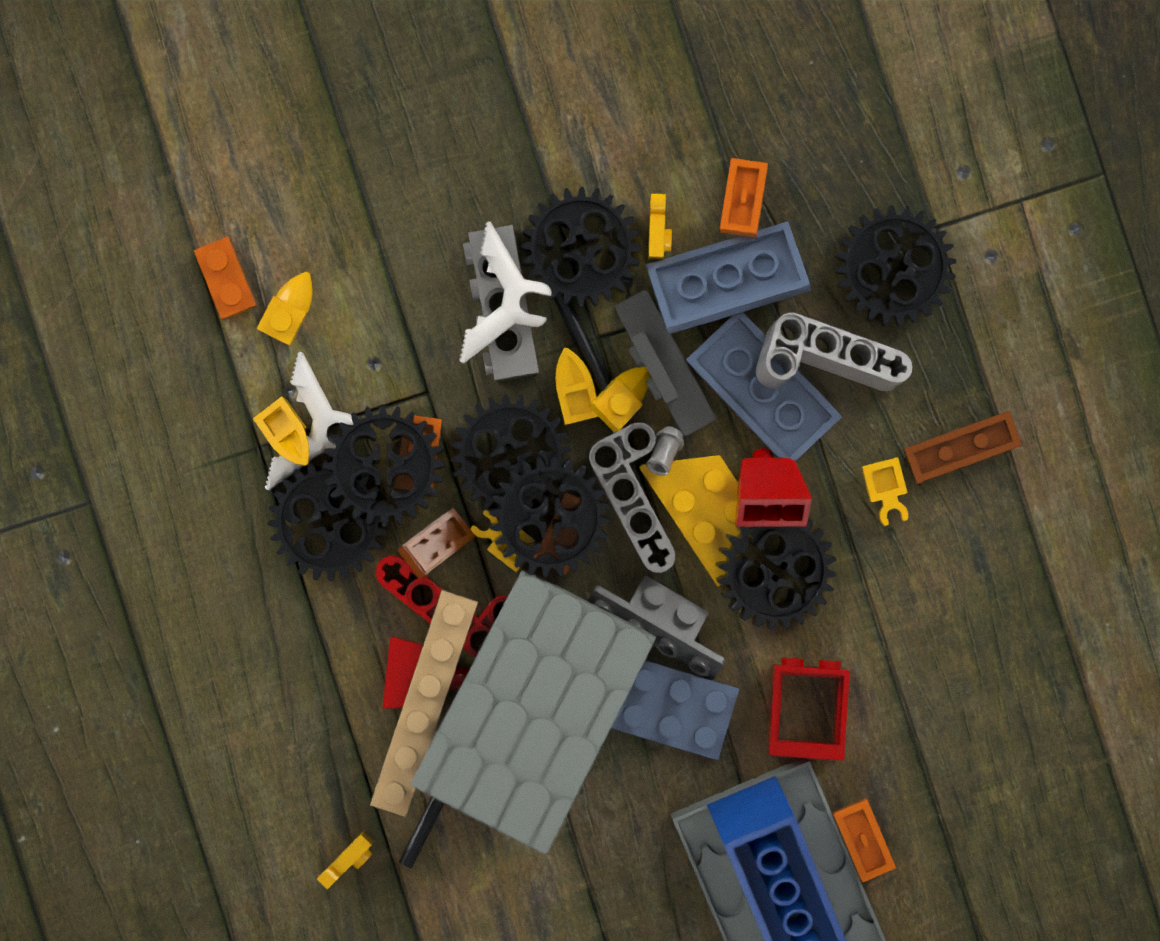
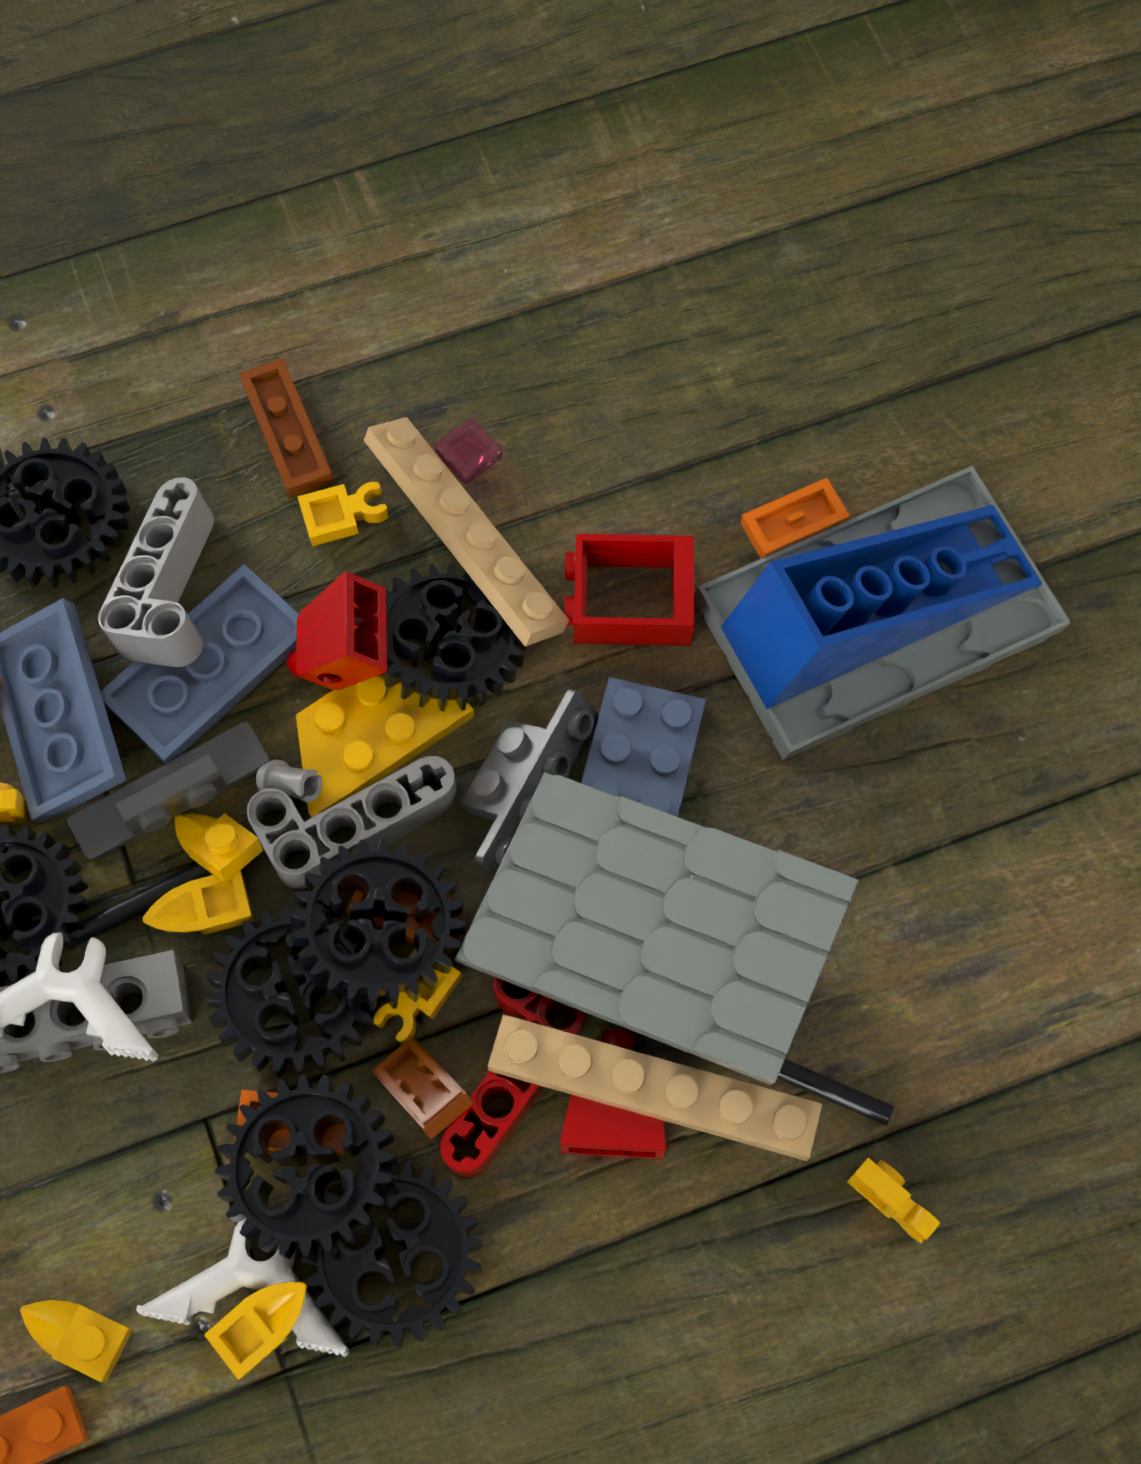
camera: 100 degrees left, 20 degrees down
none -> tan plate [364,417,569,647]
none -> clear pink plate [435,417,502,485]

